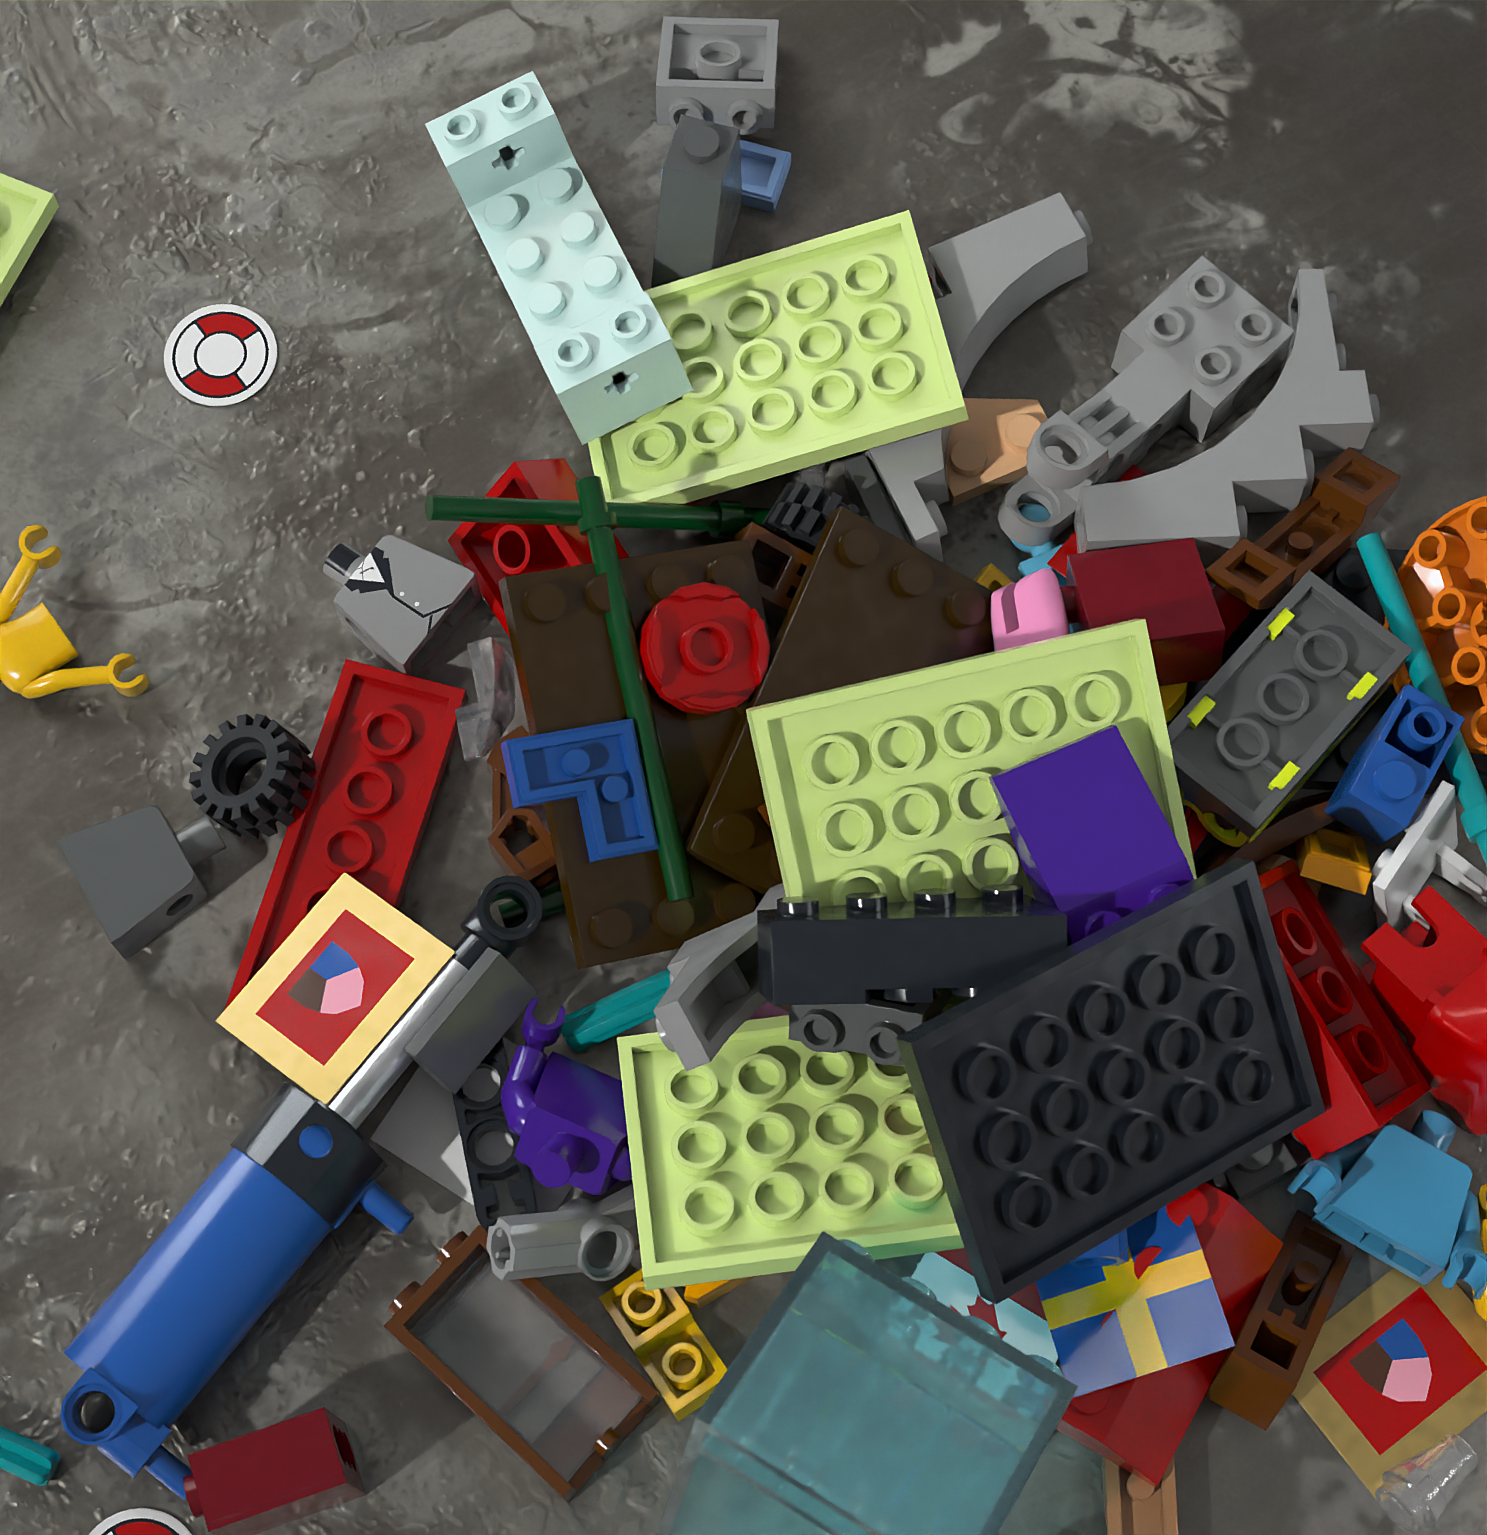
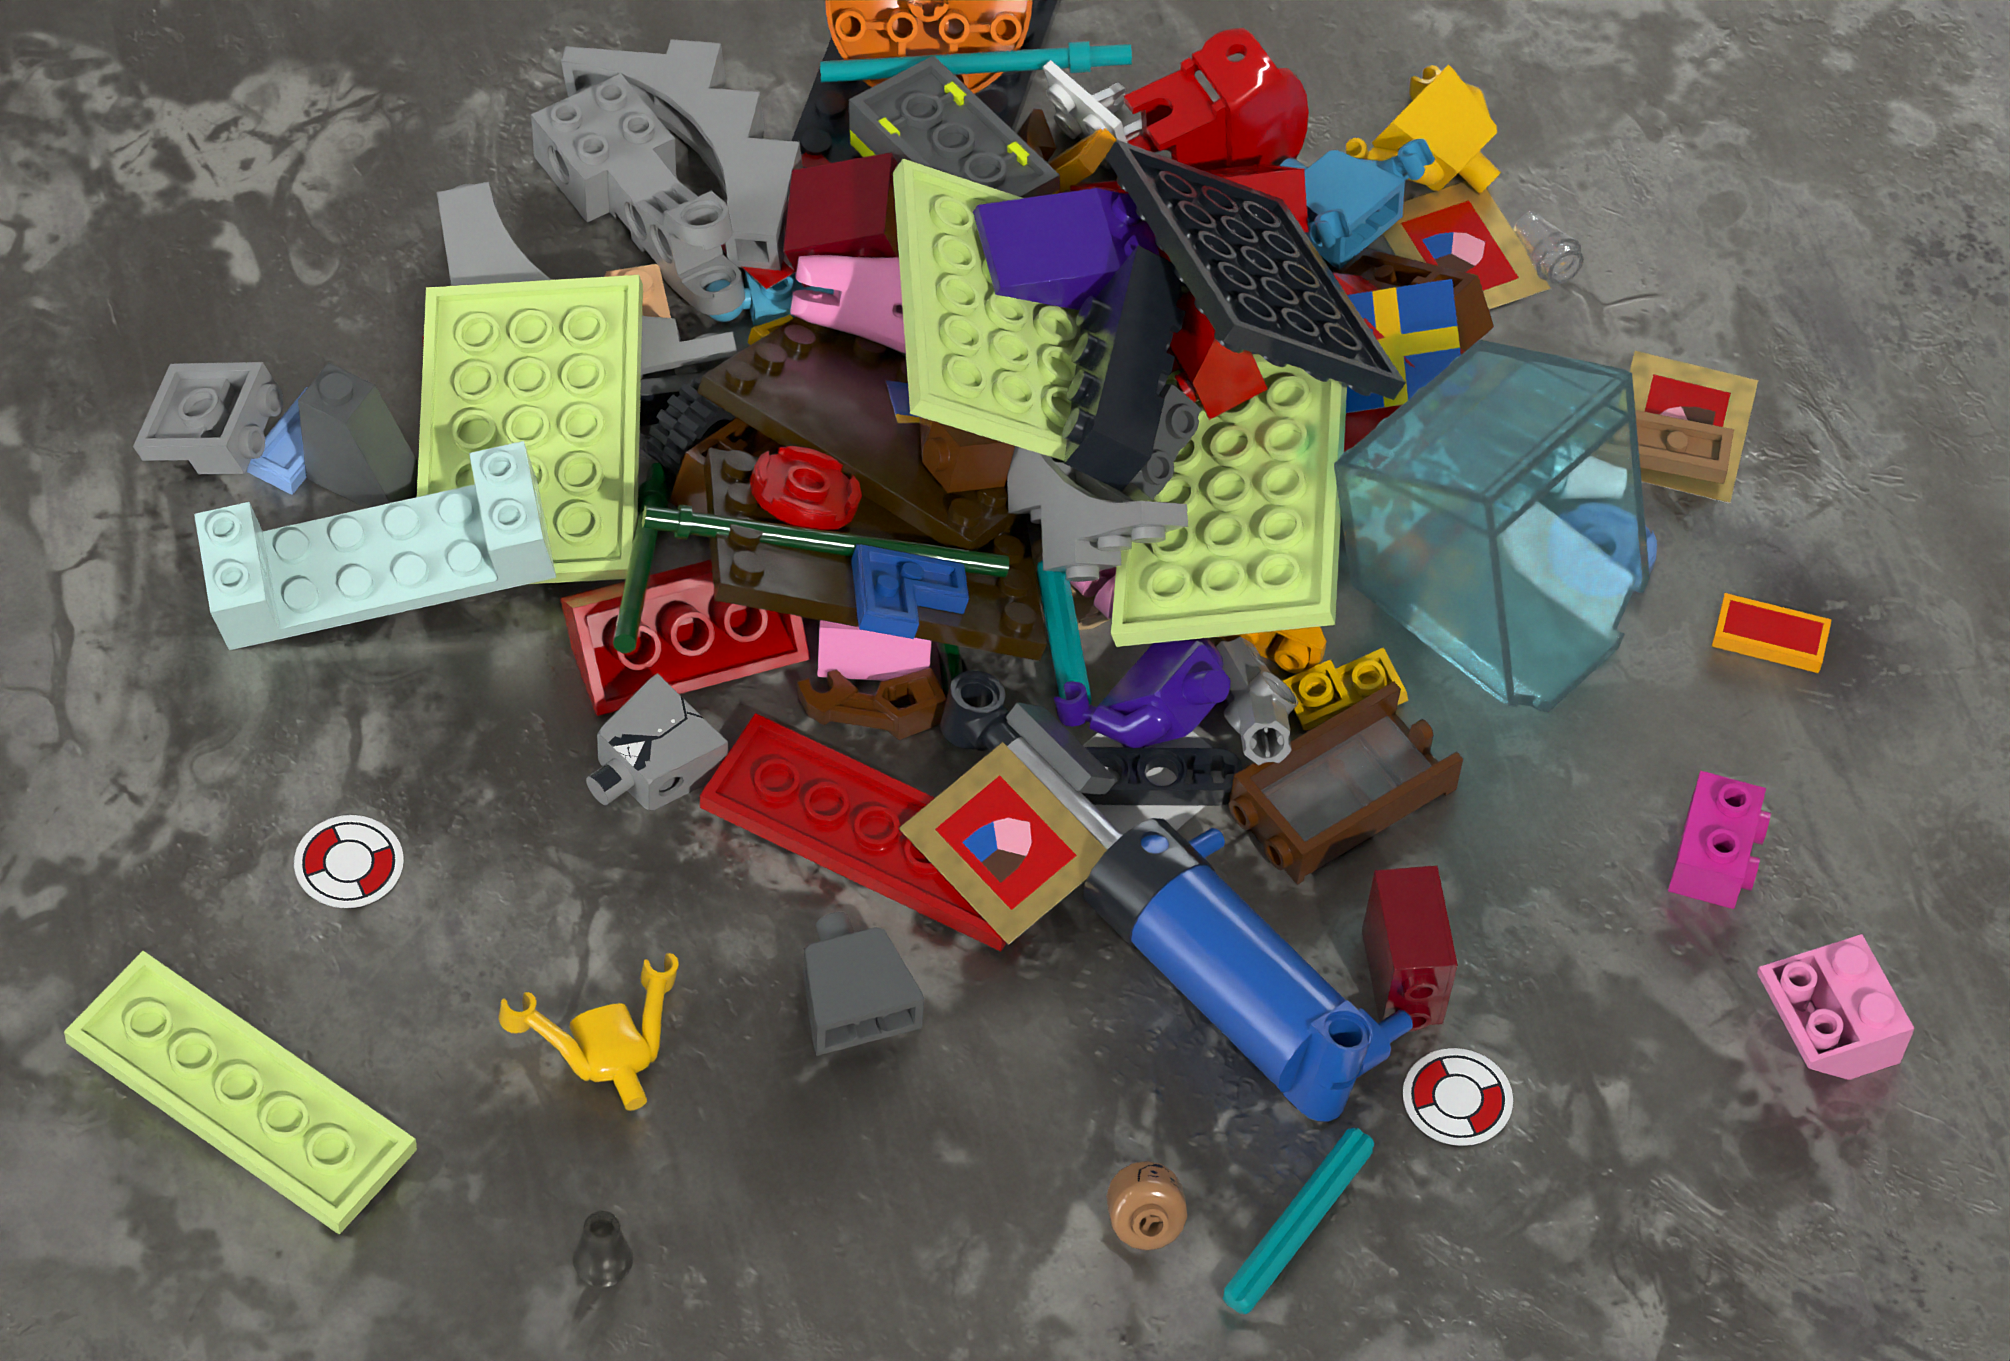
camera: 85 degrees left, 15 degrees down
black tyre [189,714,316,839] -> none
clear slope [455,637,516,762] -> none
reddish brown slope [1206,447,1401,610] -> none
blue slope [1323,684,1465,845] -> none

